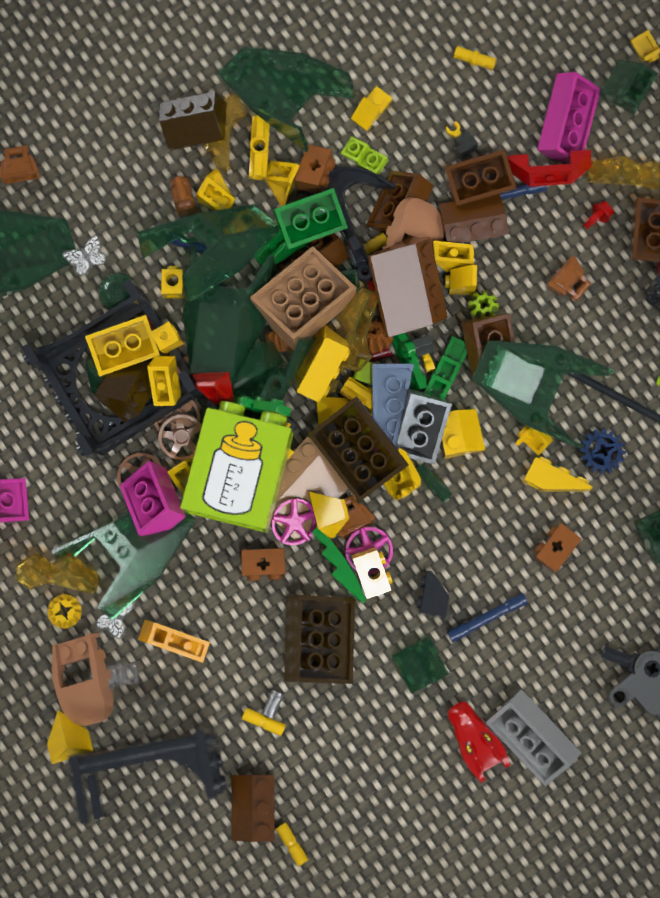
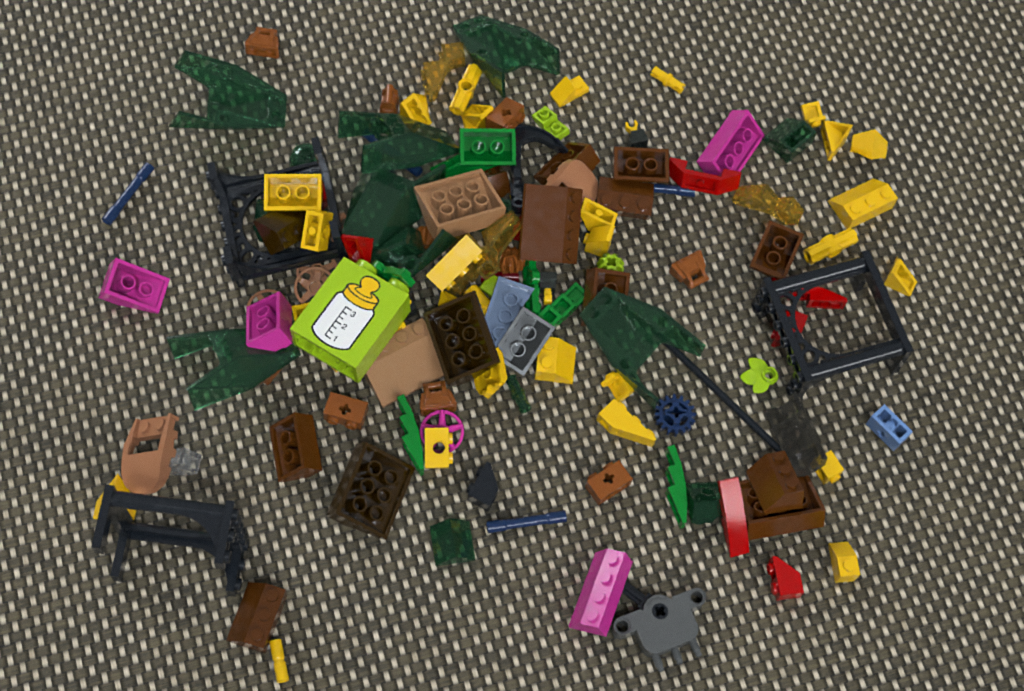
camera: 10 degrees right, 15 degrees down
clear yellow arch [15,552,100,594] -> none
yellow gear [47,594,82,629] -> none
animal [62,234,106,276] -> none
animal [96,596,135,639] -> none
light orange slope [138,620,210,663] -> none
yellow brick [150,322,184,354] -> none
dark brown slope [159,91,227,150] -> none
yellow brick [161,266,184,298] -> none
yellow piece [242,708,286,736] -> none
flat silver pin [262,690,284,719] -> none
dark pink wheel [271,498,317,545] -> none
yellow slope [309,492,349,538] -> none
red animal [447,702,511,783] -> none
light grey slope [486,689,581,786] -> none
red piece [583,201,615,230] -> none
none -> reddish brown slope [269,412,322,482]
none -> dark pink slope [568,548,633,637]
none -> green slope [665,444,687,529]

